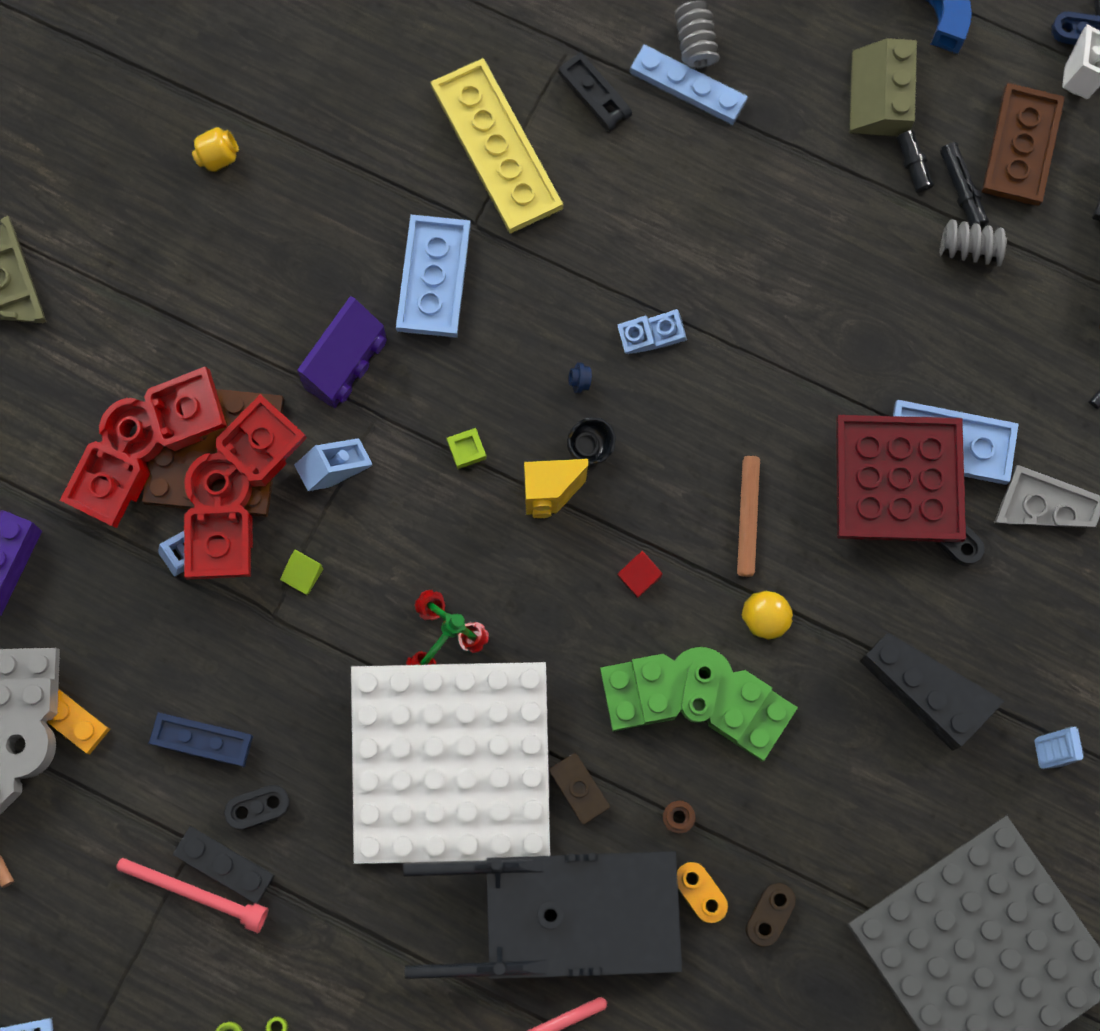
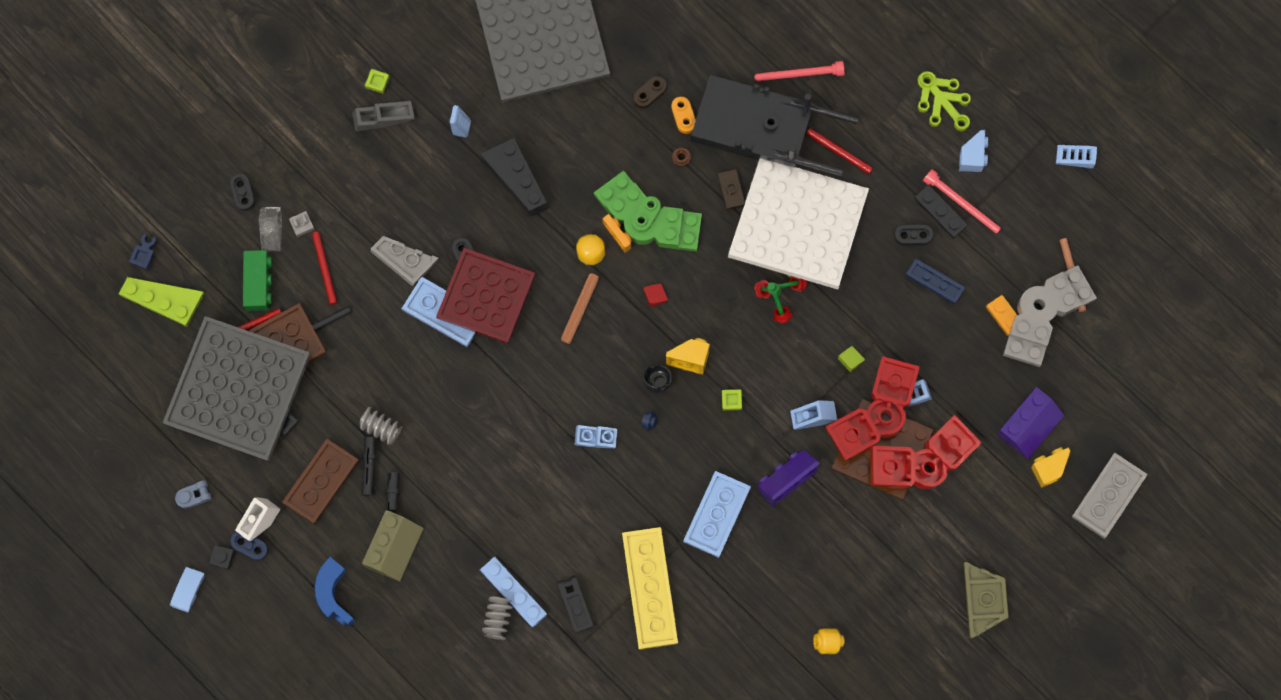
camera: 155 degrees left, 0 degrees up
none -> light orange plate [603,214,632,253]
none -> red bar [806,128,873,174]
none -> light blue slope [959,130,988,172]

